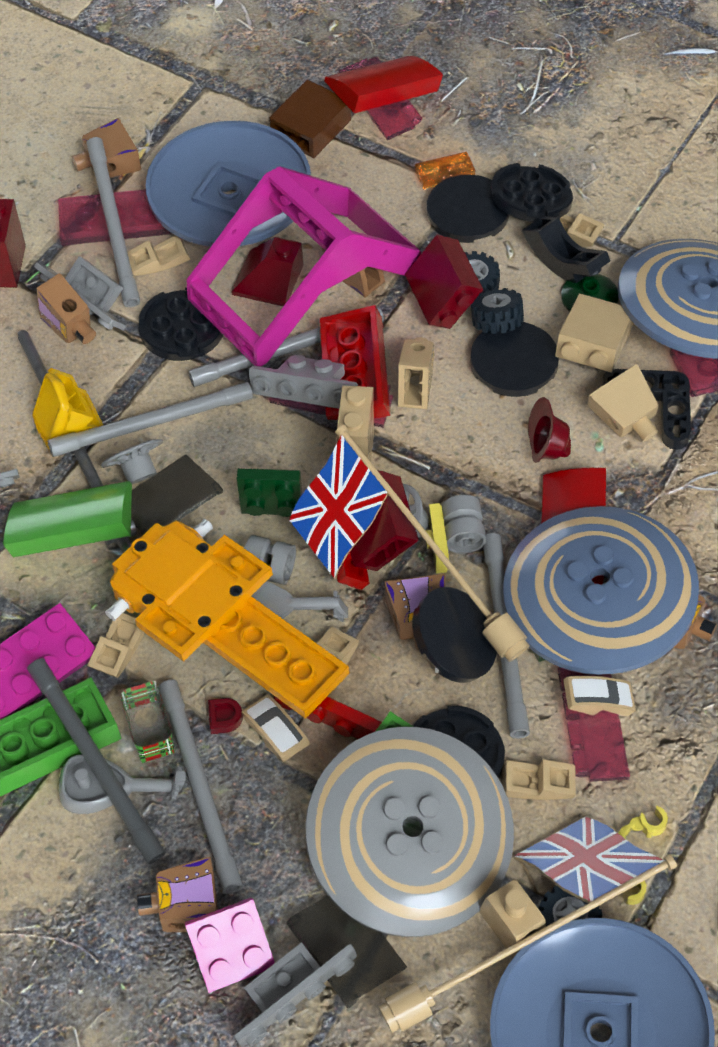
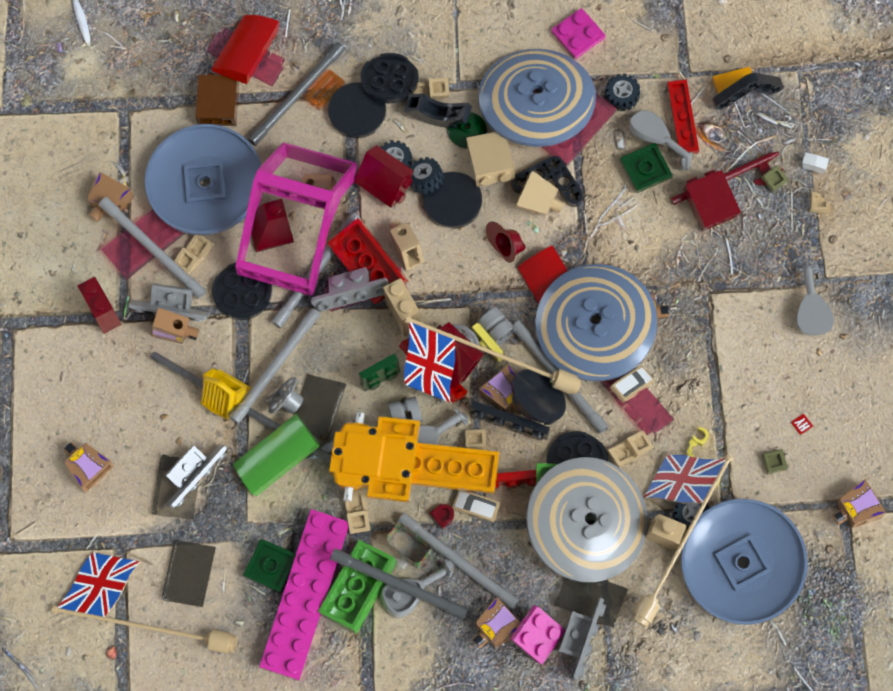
camera: 30 degrees left, 15 degrees up
none -> dark grey piece [248,42,346,146]
none -> black plate [470,401,550,440]

